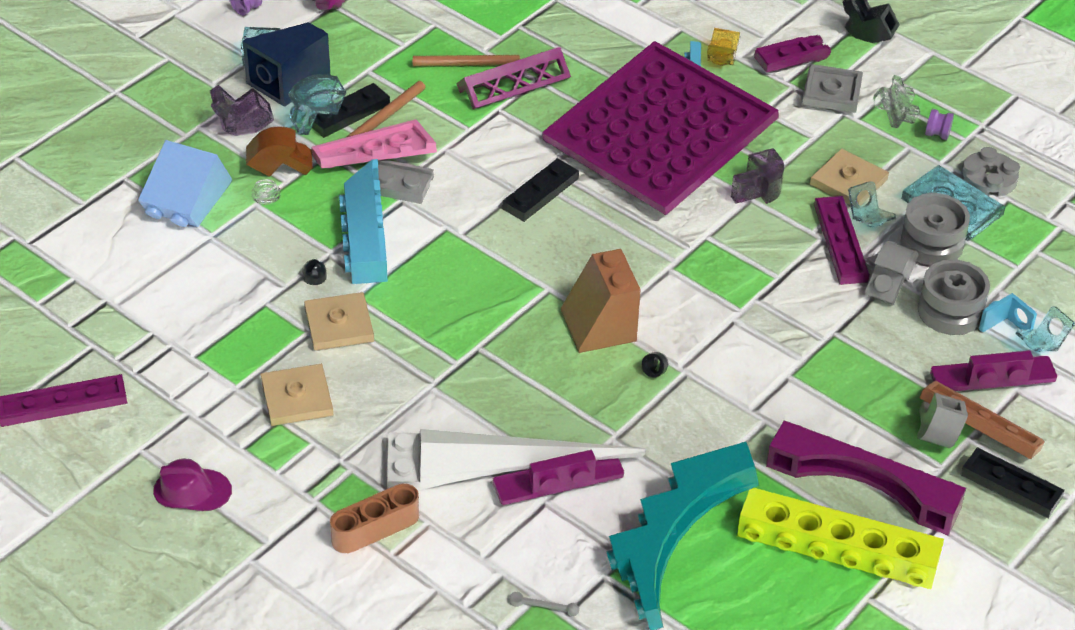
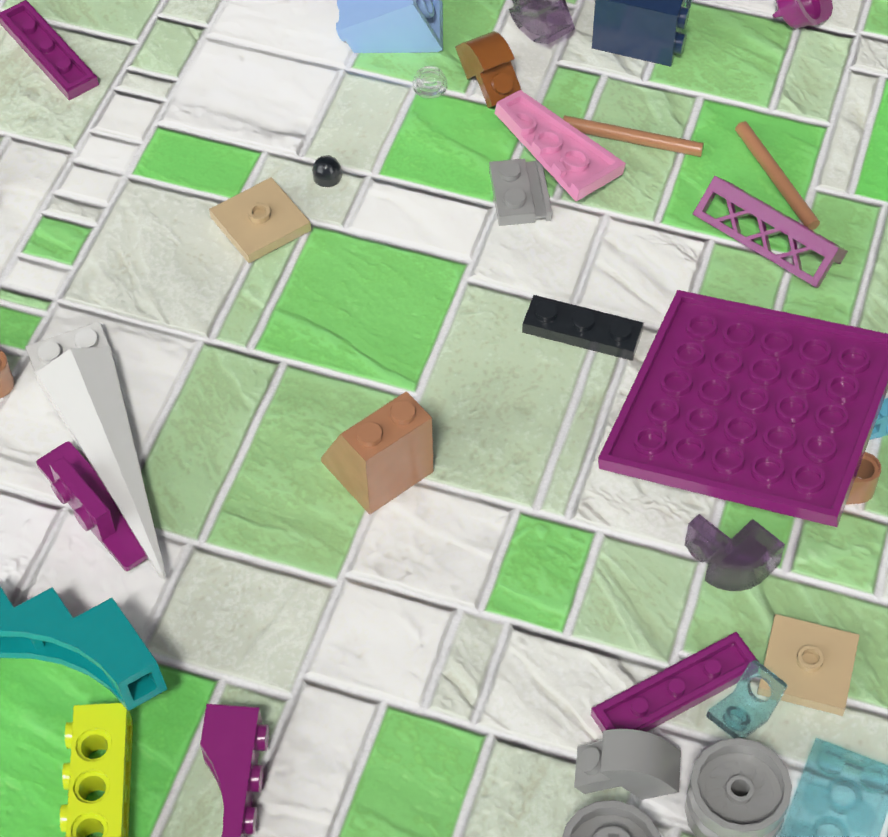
camera: 70 degrees right, 10 degrees up
tan plate [261,363,334,426] -> none
clear light blue brick [288,74,346,135] -> none
black plate [307,83,390,138] -> none
medium azure wedge [339,159,388,284] -> none
black hinge [642,352,669,378] -> none

